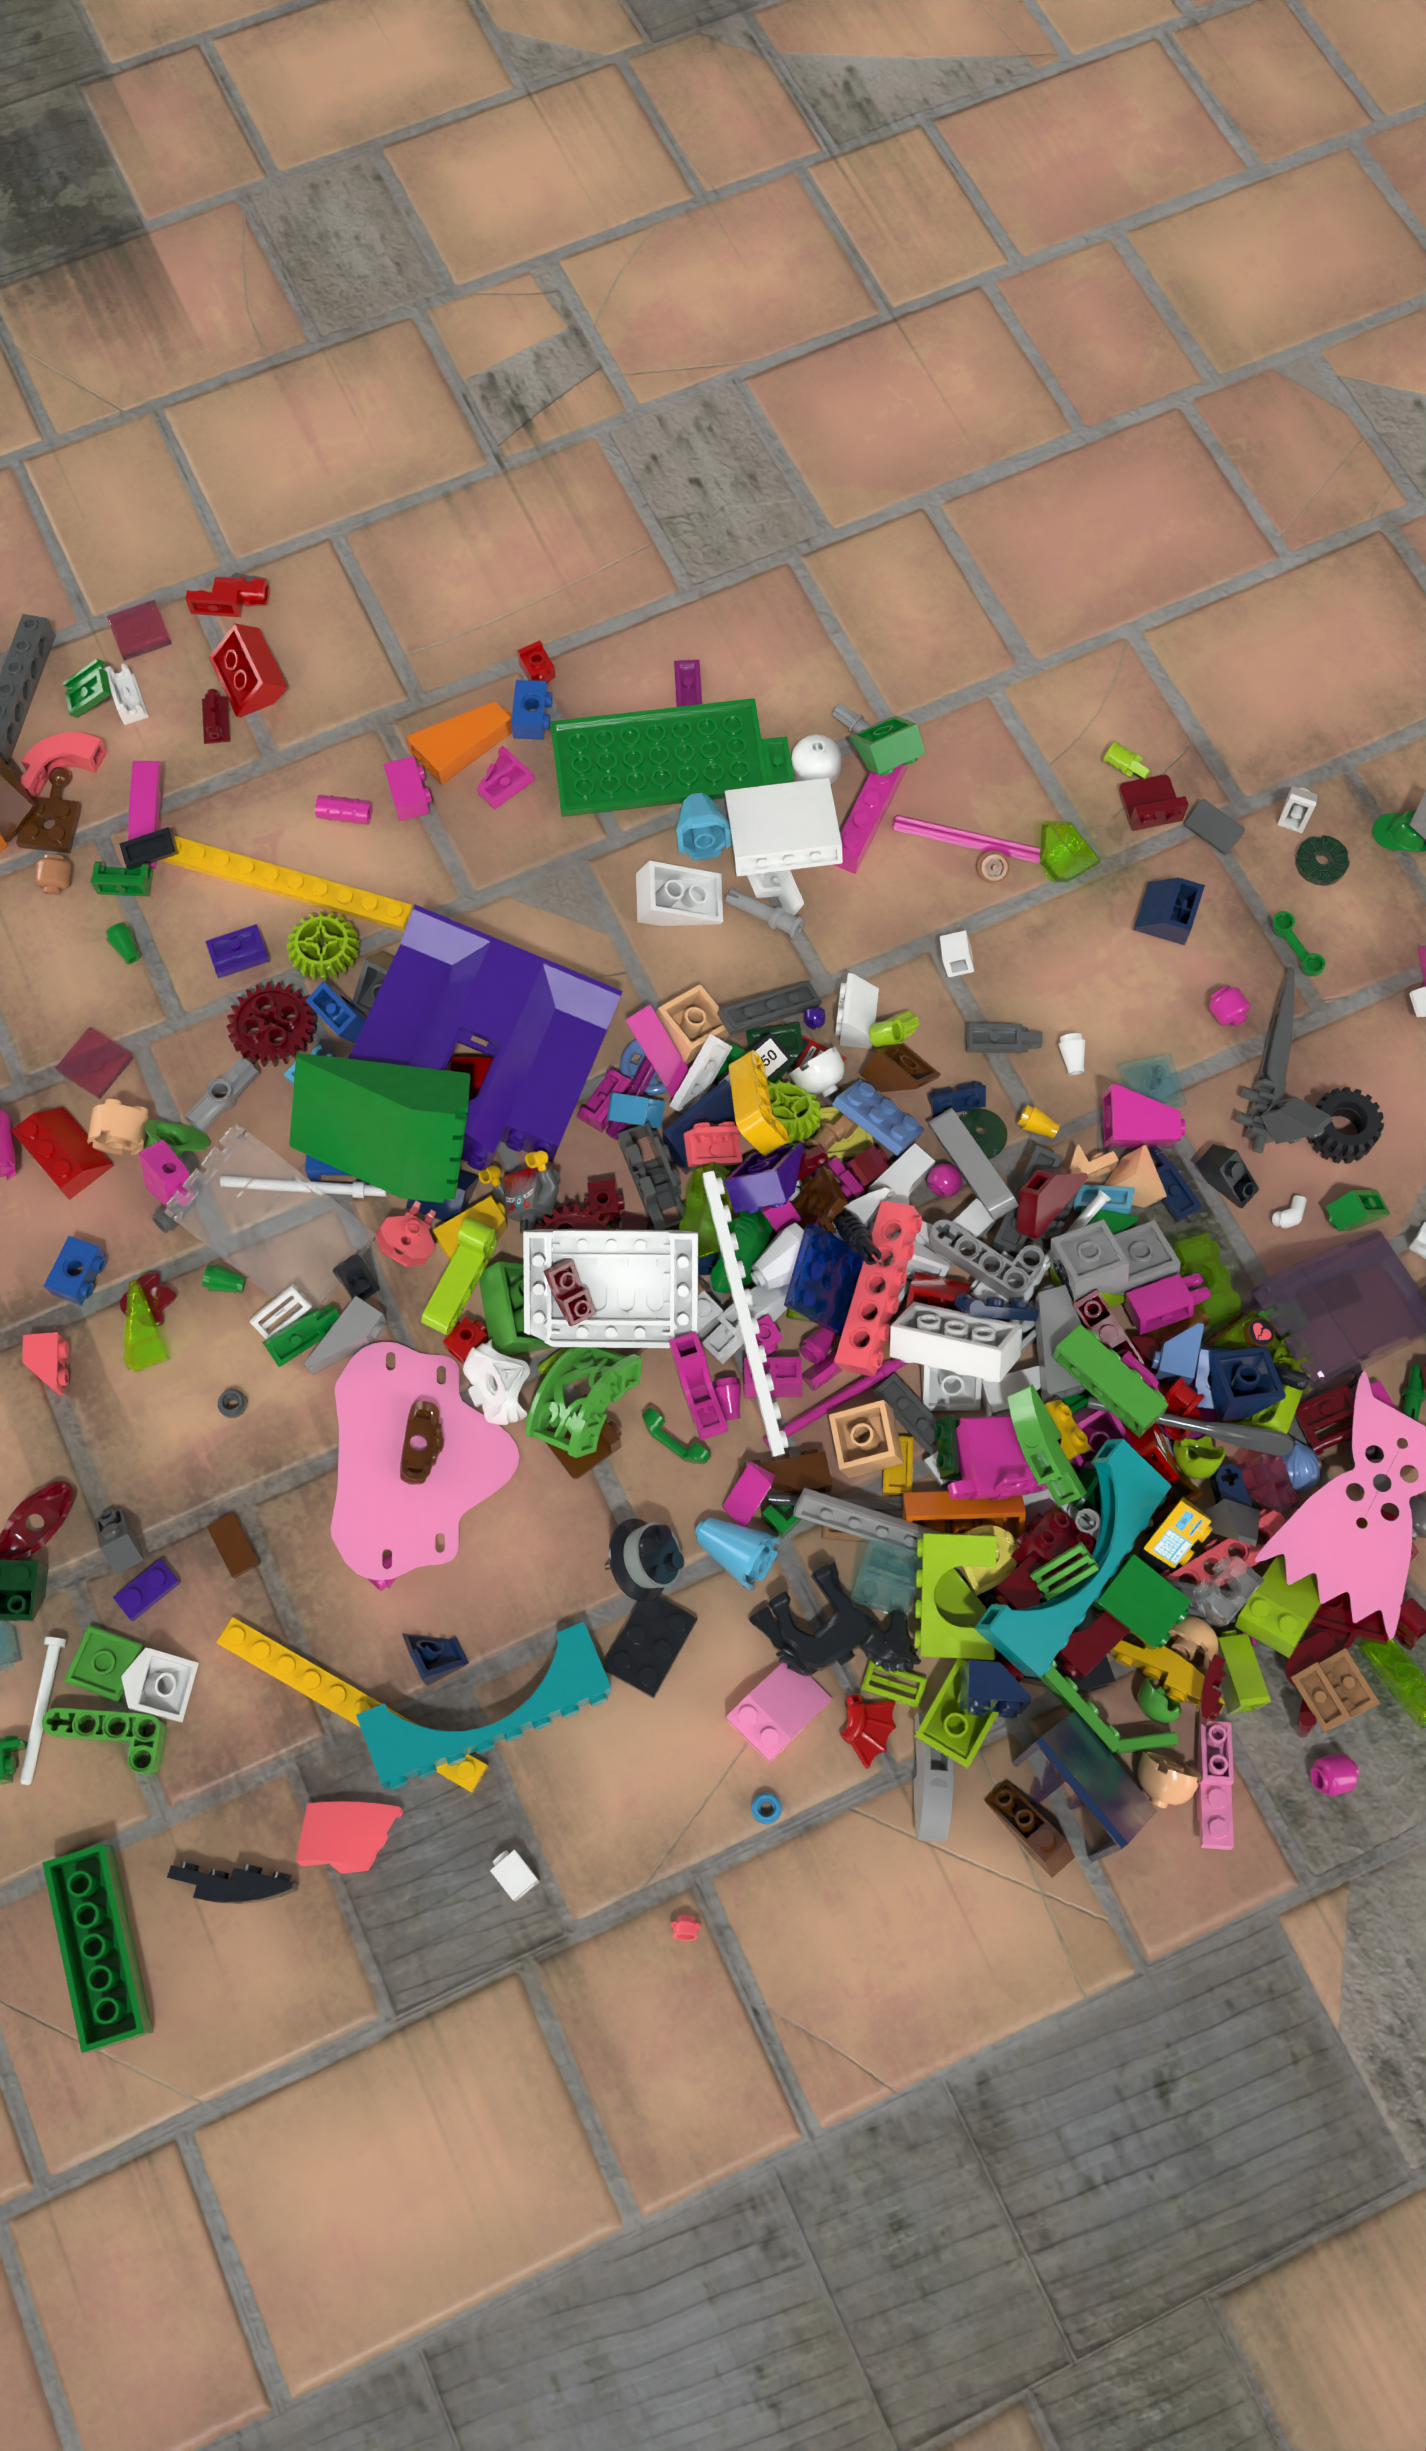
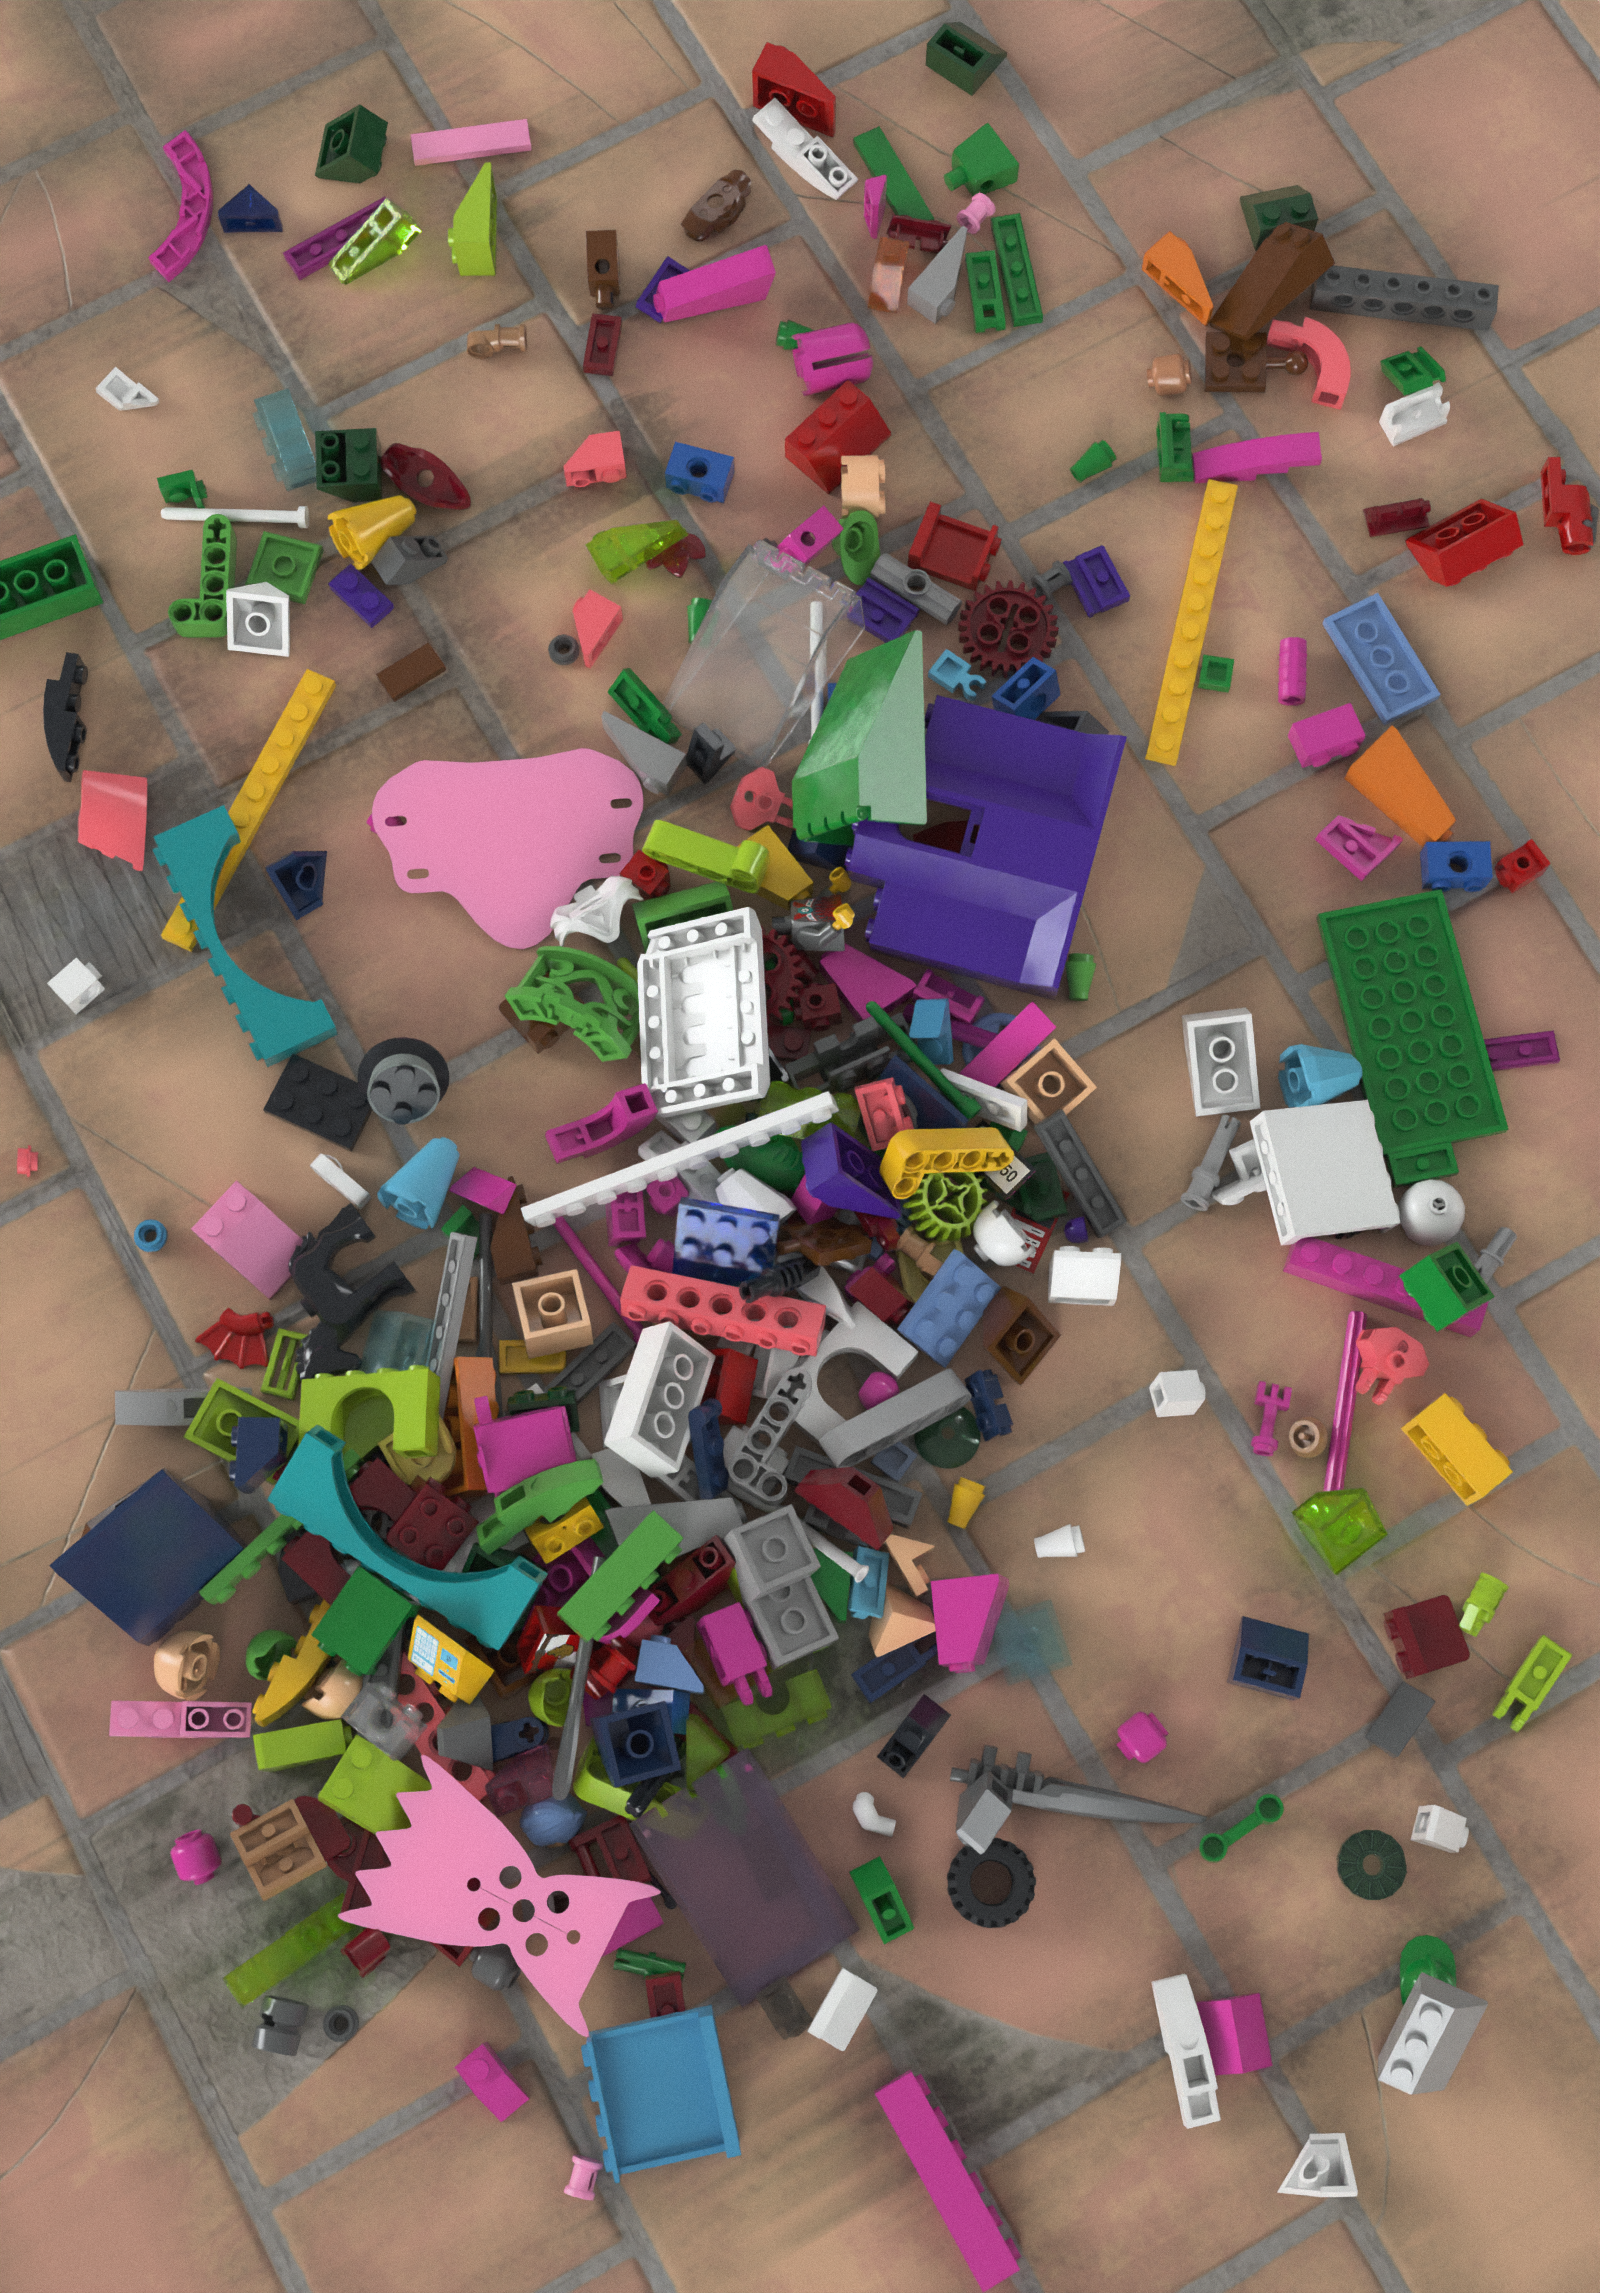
camera: 85 degrees right, 5 degrees up
clear pink tile [55,1027,134,1100] -> none
clear pink tile [107,599,172,661] -> none
black tile [119,827,179,870] -> none
white tile [249,1284,312,1339] -> none
lime gear [286,911,360,982] -> none
reddish brown piece [400,1401,444,1485] -> none
slope [543,1259,596,1327] -> none
green bar [642,1408,711,1464] -> none
dark pink cone [714,1377,741,1421] -> none
lime piece [869,1011,920,1047] -> none
dark grey hinge [966,1023,1043,1053] -> none
bright green tile [1030,1542,1099,1601] -> none
light grey hinge [1075,1508,1101,1533] -> none
bright green tile [1113,1732,1179,1755] -> none
dark red slope [1199,1654,1227,1726] -> none
tile [1243,1318,1275,1348] -> none
none -> white piece [310,1153,371,1210]
none -> yellow cone [328,495,416,570]
none -> coral slope [572,589,623,669]
none -> dark pink slope [819,943,917,1022]
none -> dark purple plate [843,577,919,643]
none -> green piece [866,1001,983,1122]
none -> sand blue plate [871,1441,917,1483]
none -> red panel [907,501,1002,591]
none -> dark grey bush [1031,560,1072,601]
none -> green plate [1198,655,1234,693]
none -> dark pink hinge [1251,1380,1292,1456]
none -> medium blue plate [1322,593,1441,726]
none -> coral hinge [1355,1327,1429,1405]
none -> yellow brick [1401,1393,1513,1506]
none -> lime hinge [1492,1635,1572,1732]

